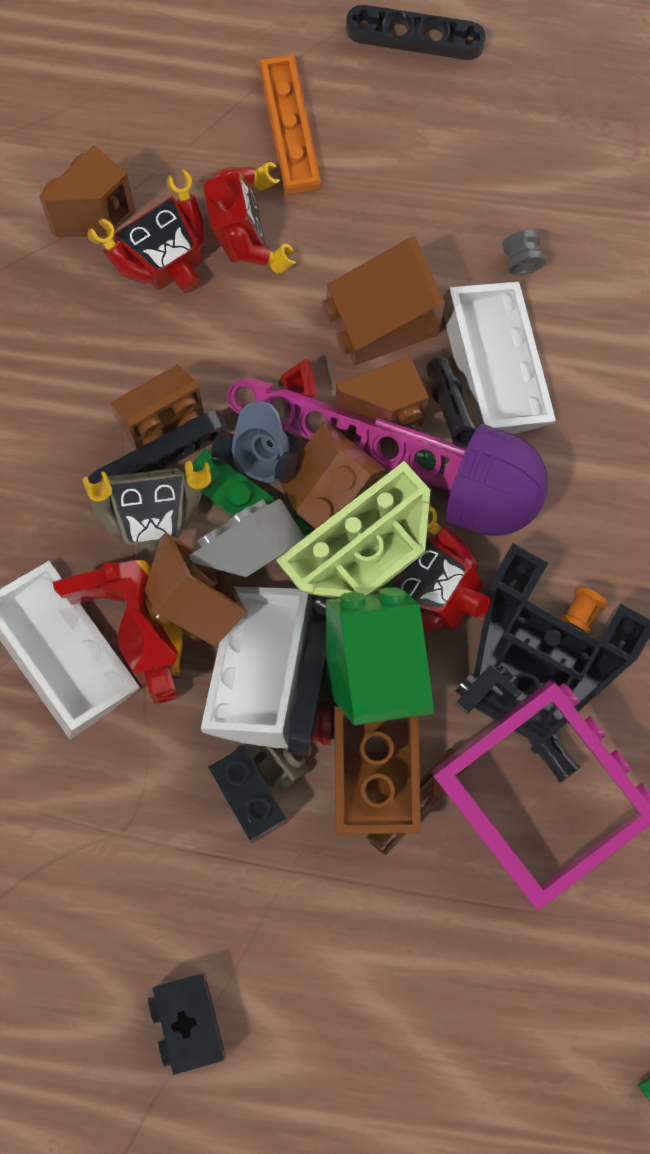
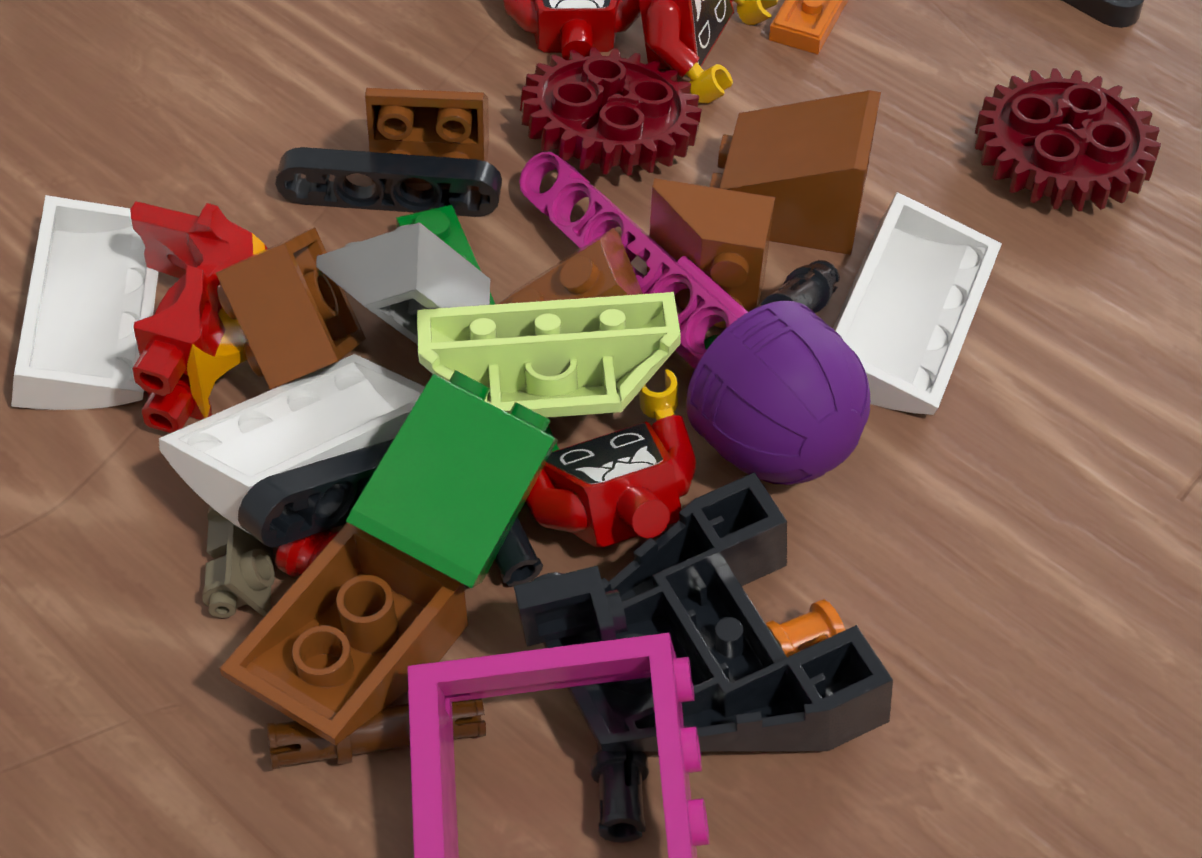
camera: 35 degrees right, 25 degrees down
torso [83,461,211,564] -> none
black brick [208,746,287,844] -> none
sand blue cap [211,401,299,484] -> none
red slope [281,359,318,411] -> none
dark grey wheel [502,230,546,275] -> none
none -> dark red gear [520,47,702,176]
none -> dark red gear [975,68,1161,211]

